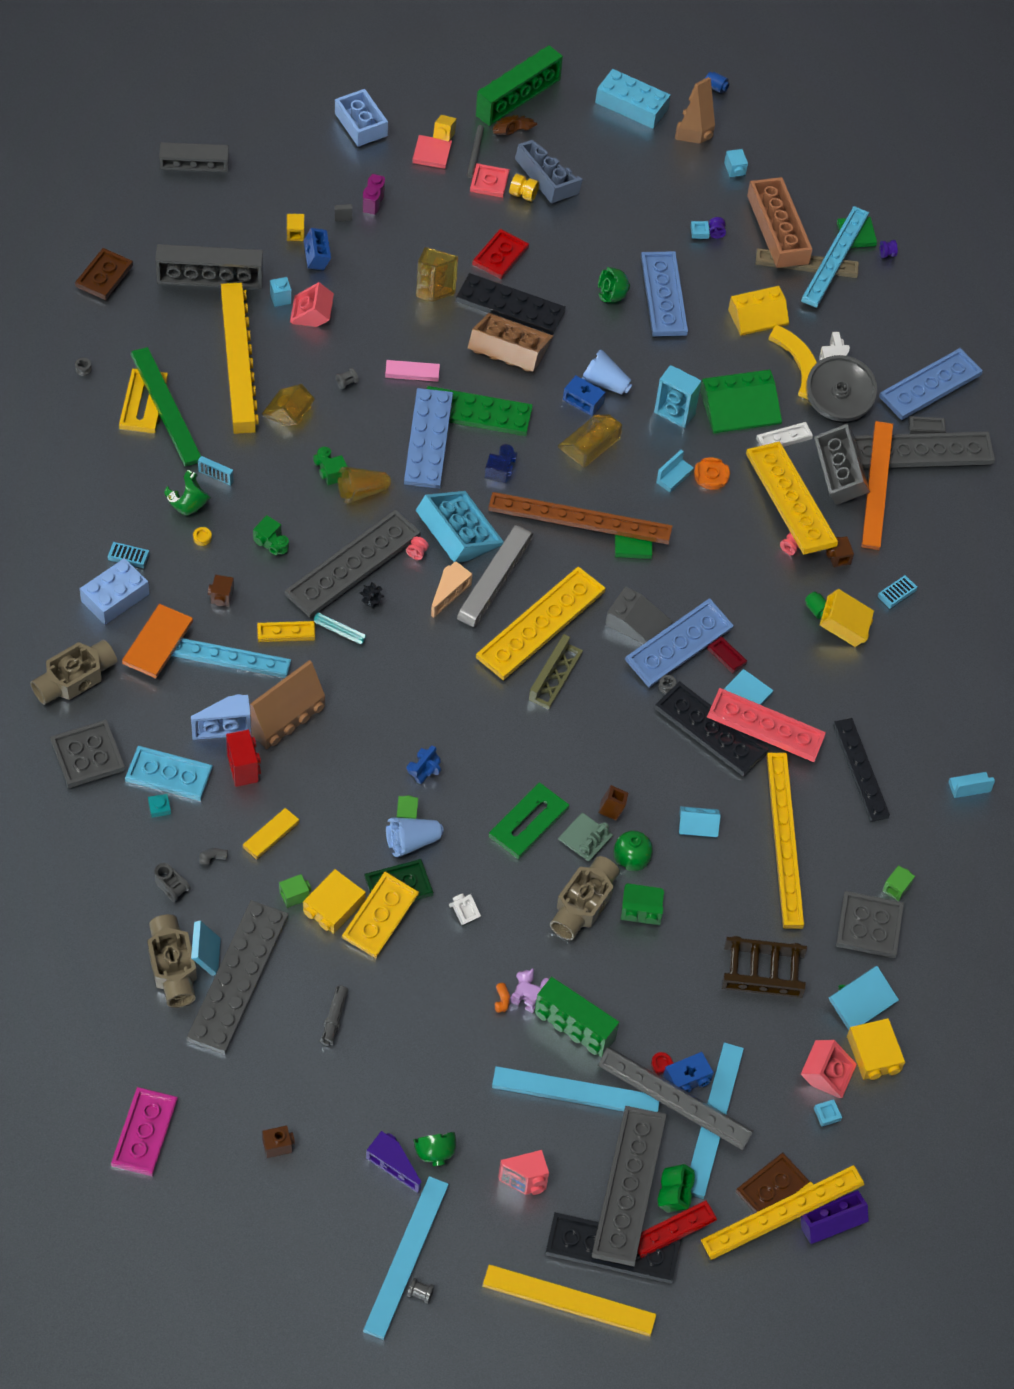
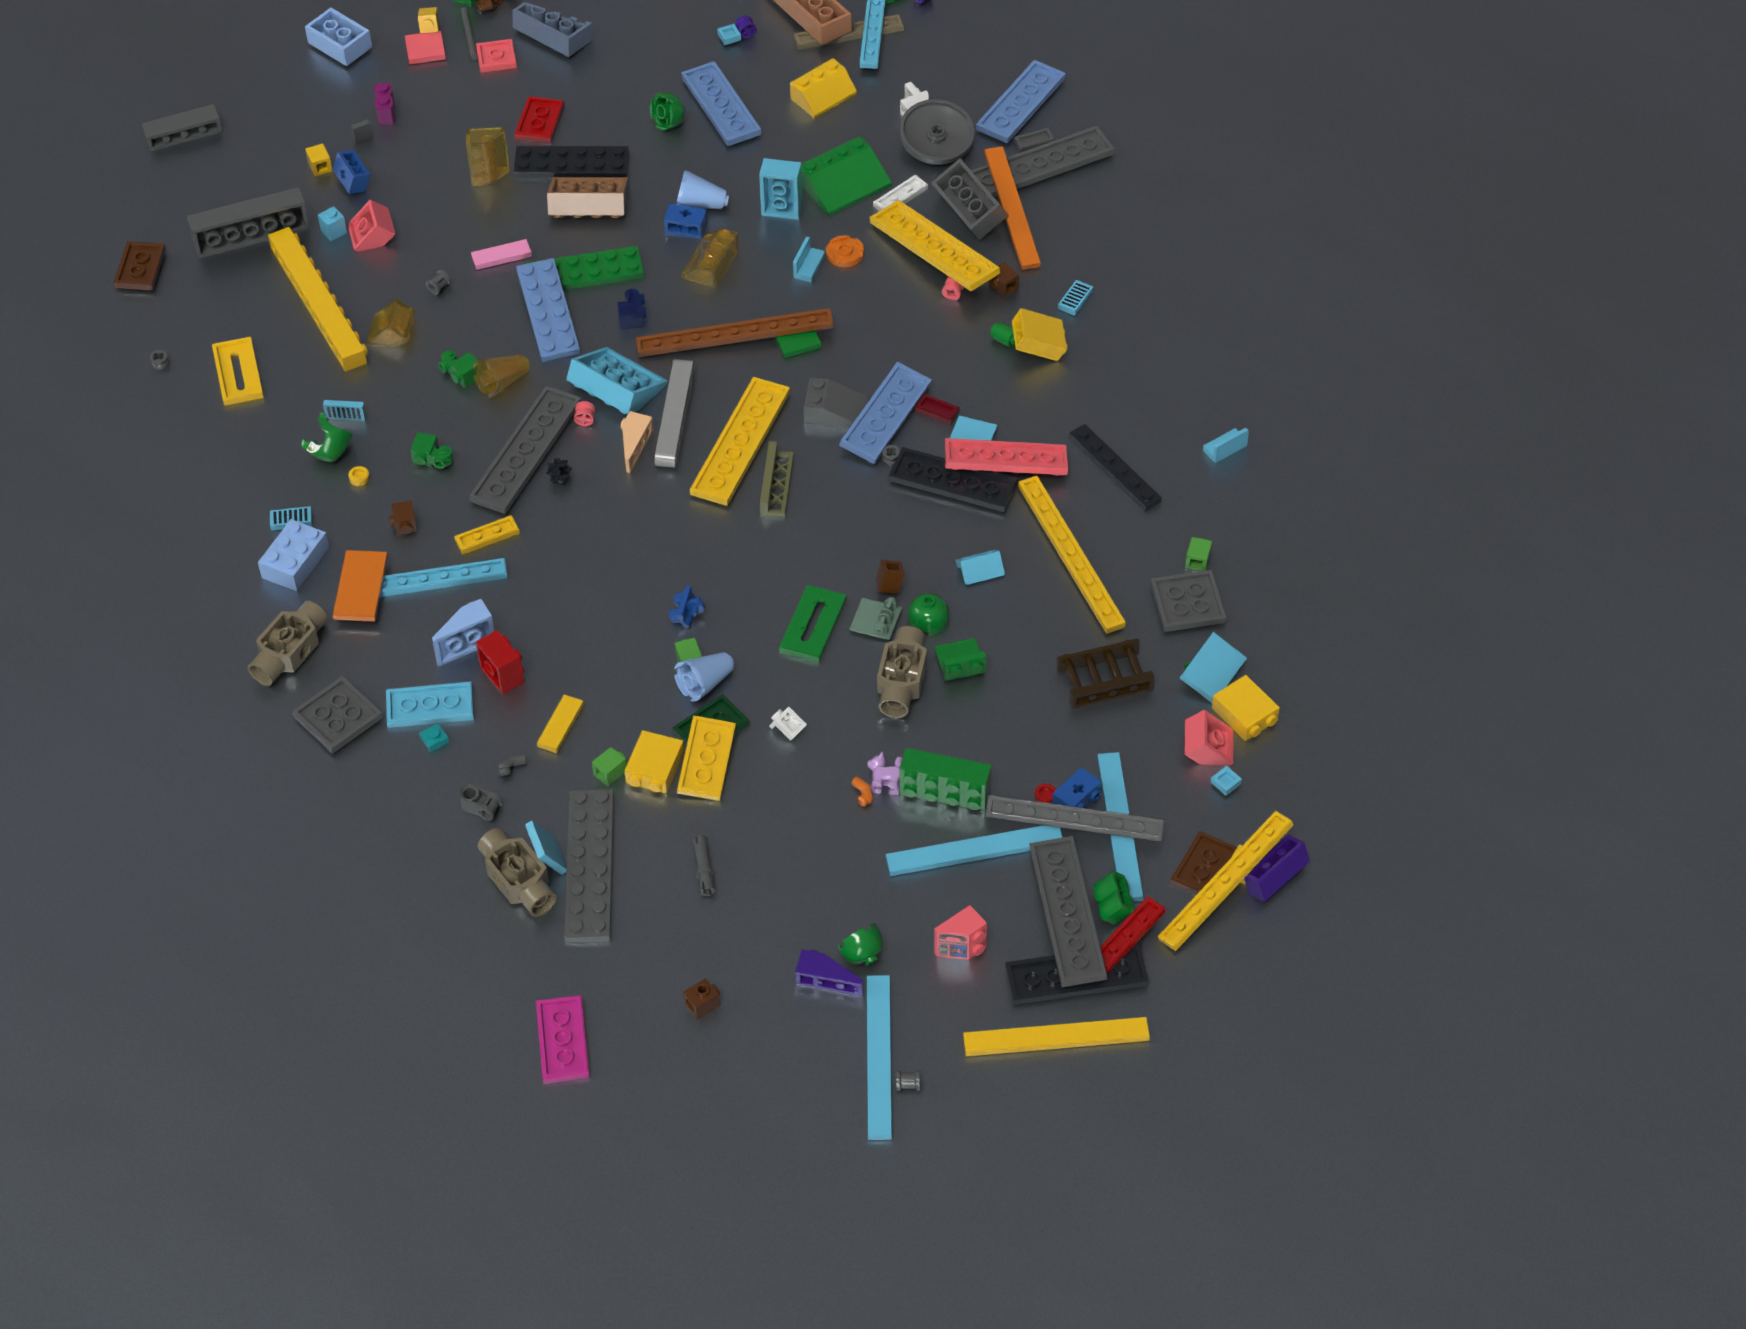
camera: 15 degrees left, 5 degrees down
green tile [131,347,201,467] -> none
medium nougat slope [250,660,325,750] -> none
axle [314,613,366,645] -> none
yellow wheel [509,173,539,202] -> none
yellow tile [769,325,817,400] -> none

